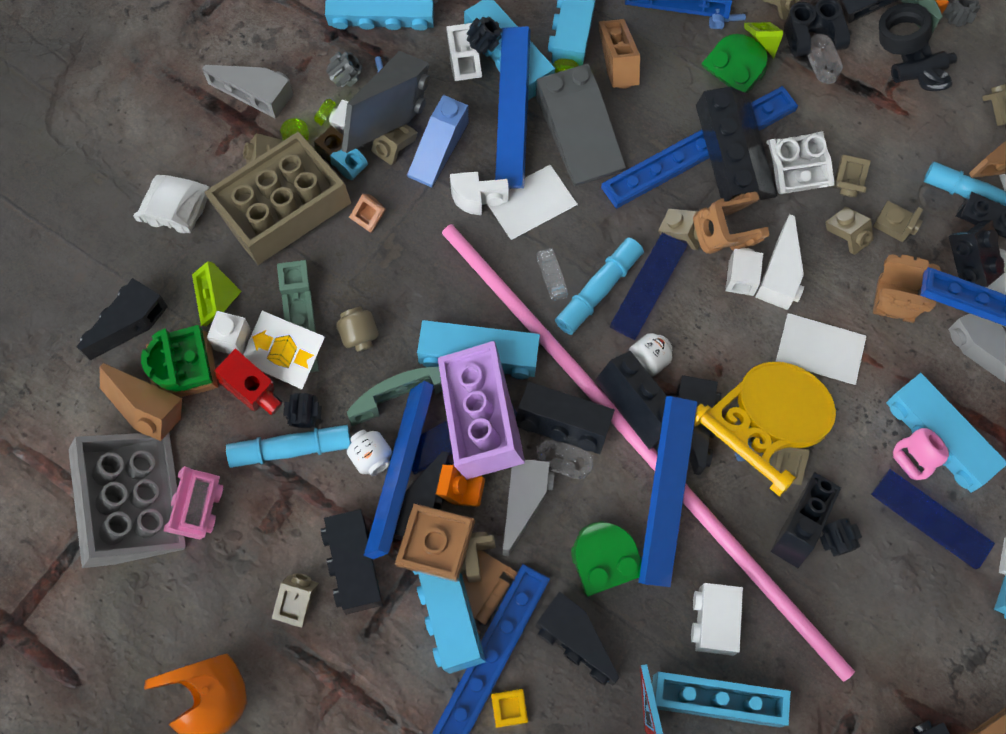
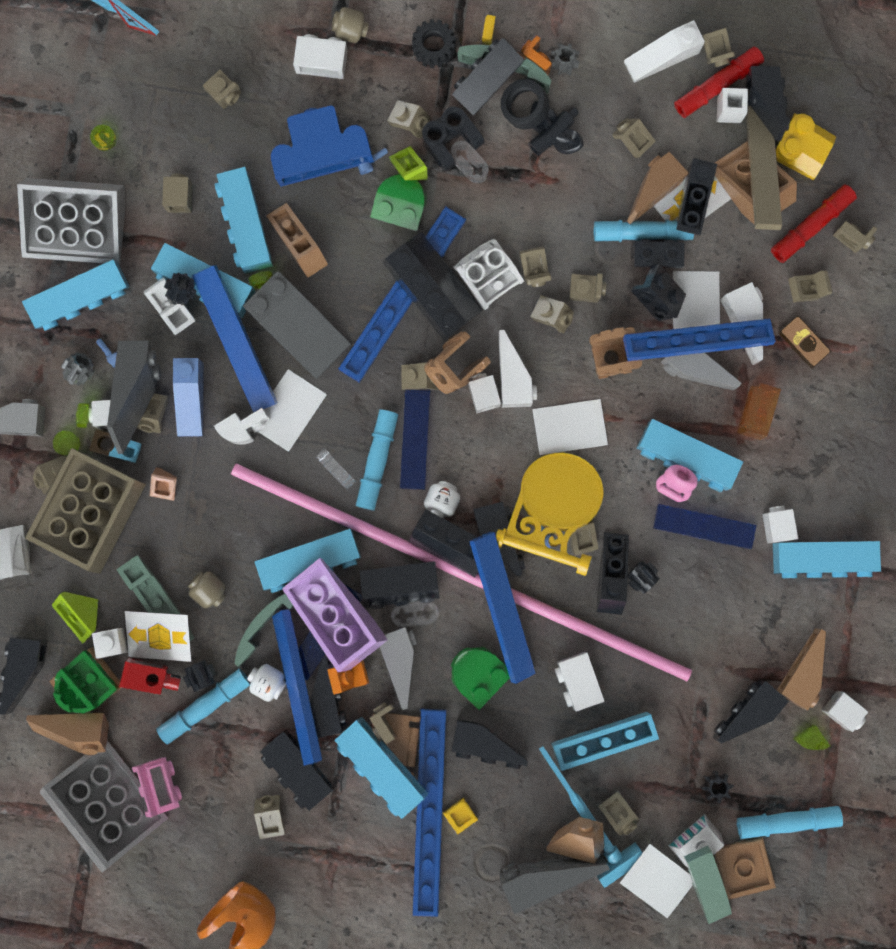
camera: 25 degrees left, 15 degrees up
medium nougat tile [395,504,475,582] -> none

